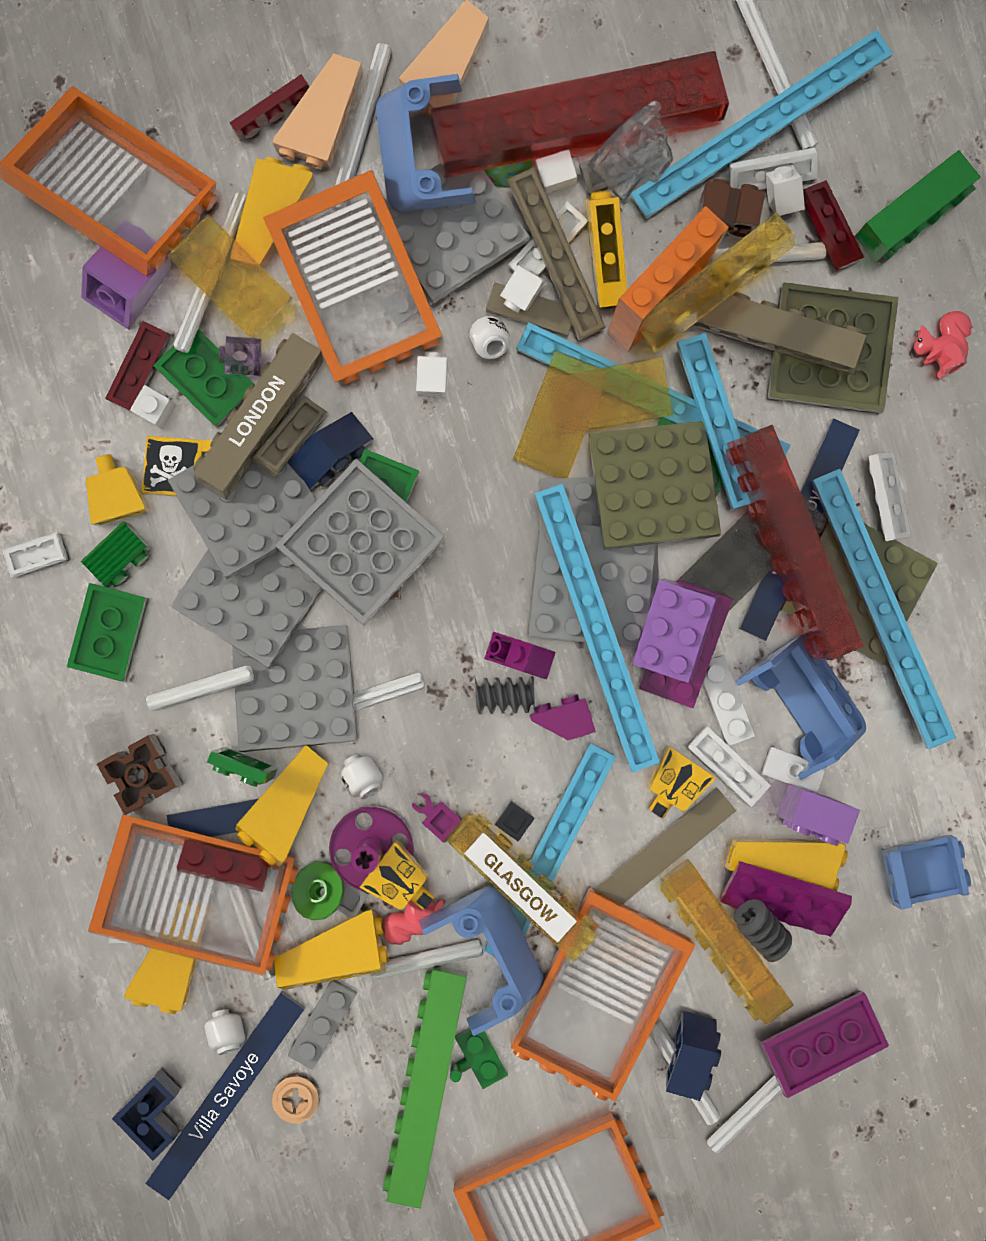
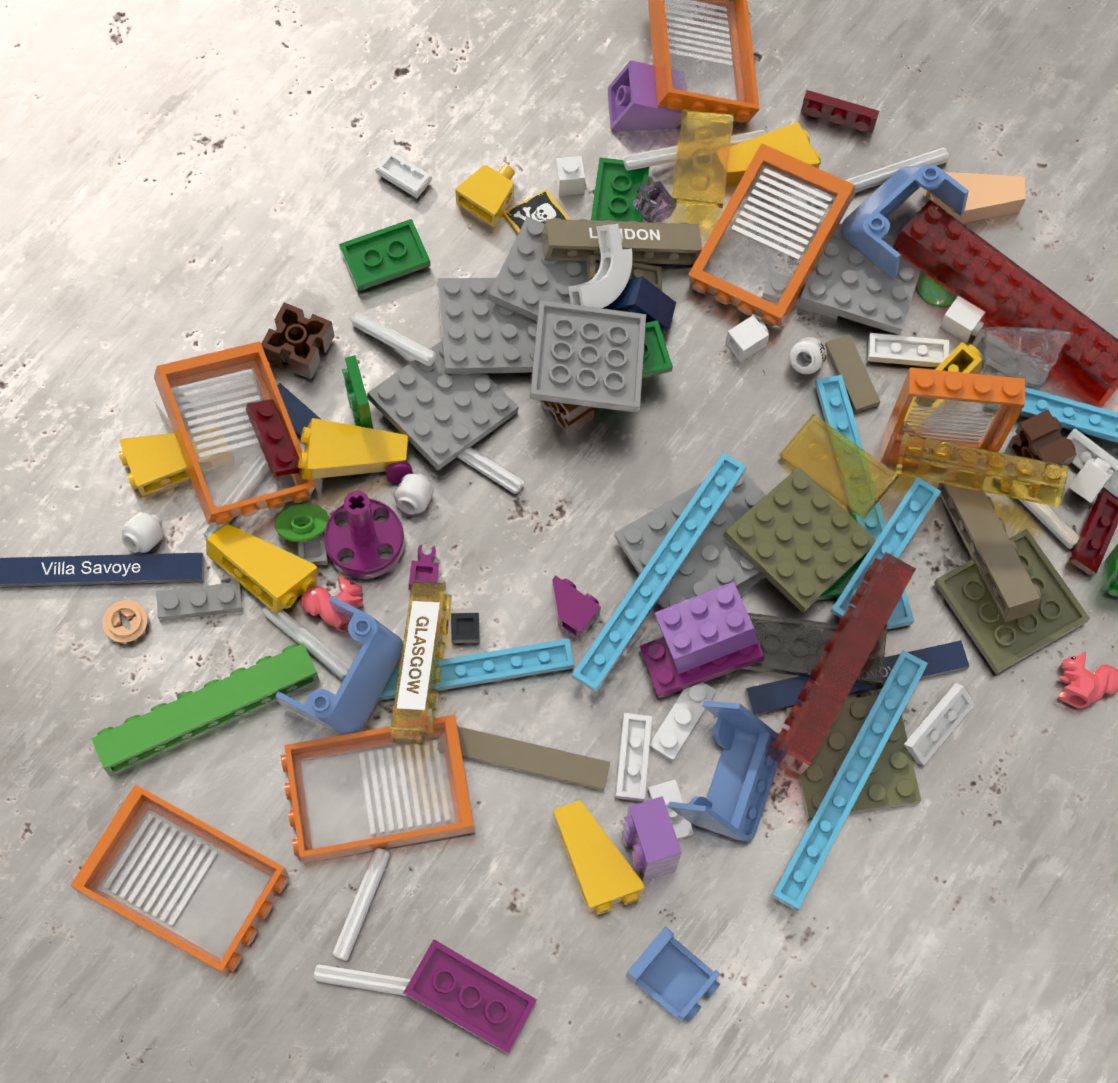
camera: 55 degrees right, 20 degrees down
green brick [81,521,151,588] -> none
dark red plate [105,321,171,412] -> none
dark blue brick [112,1069,181,1161] -> none
light nougat slope [272,53,363,170] -> none
yellow torso [360,839,435,910] -> none
green plate [450,1028,508,1089] -> none
dark grey piece [475,677,535,714] -> none
magenta slope [484,632,556,680] -> none
white brick [500,265,545,313] -> none
dark tan tile [507,167,606,340] -> none
clear yellow tile [513,350,610,479] -> none
yellow torso [647,745,716,819] -> none
clear yellow brick [660,859,794,1025] -> none
dark blue brick [666,1011,721,1101] -> none
magenta plate [720,861,852,937] -> none
dark grey piece [734,899,792,962] -> none
none -> magenta piece [385,462,413,484]
none -> white arch [568,224,632,308]

